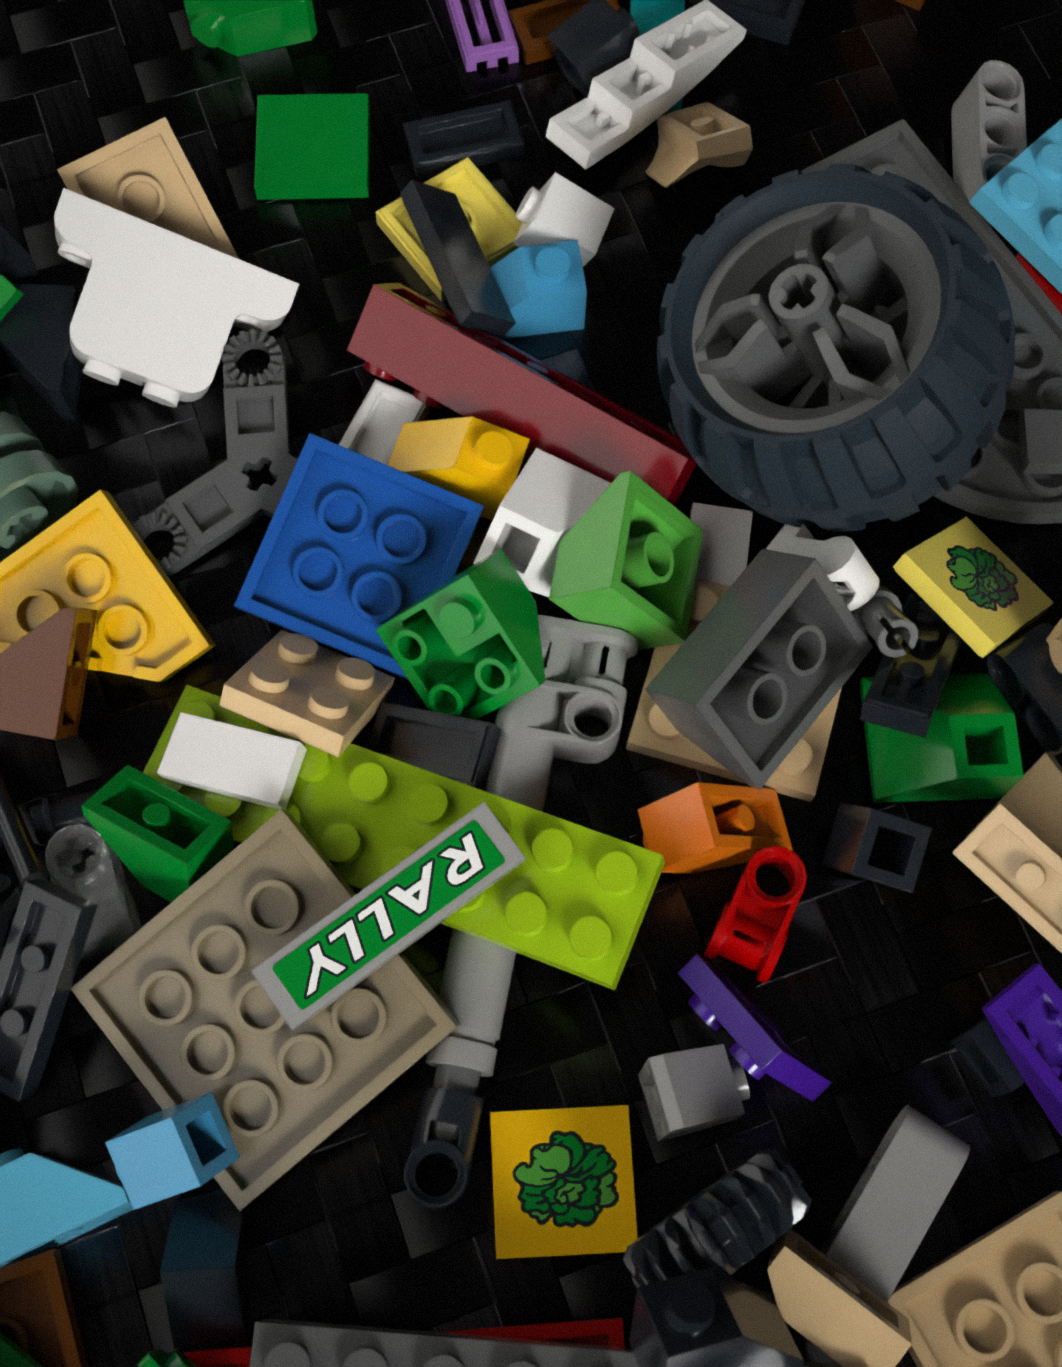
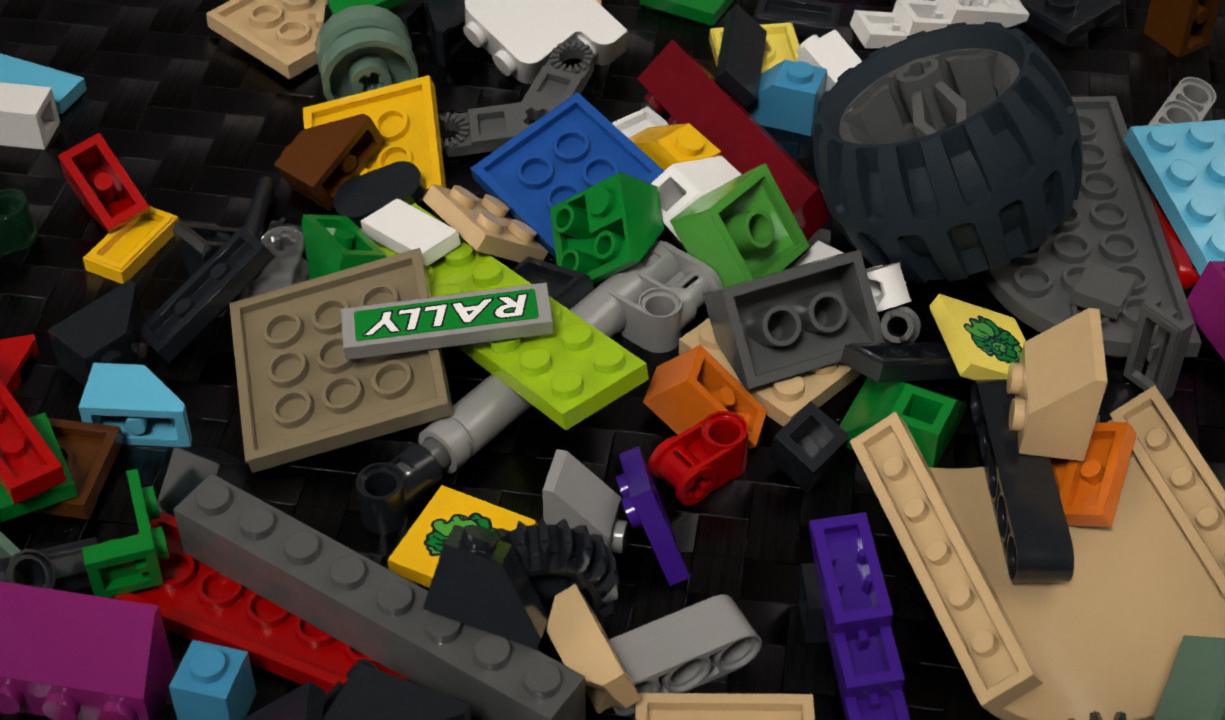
camera: 30 degrees right, 25 degrees down
dark azure brick [105,1092,240,1210] -> none
none -> black tile [334,161,426,226]

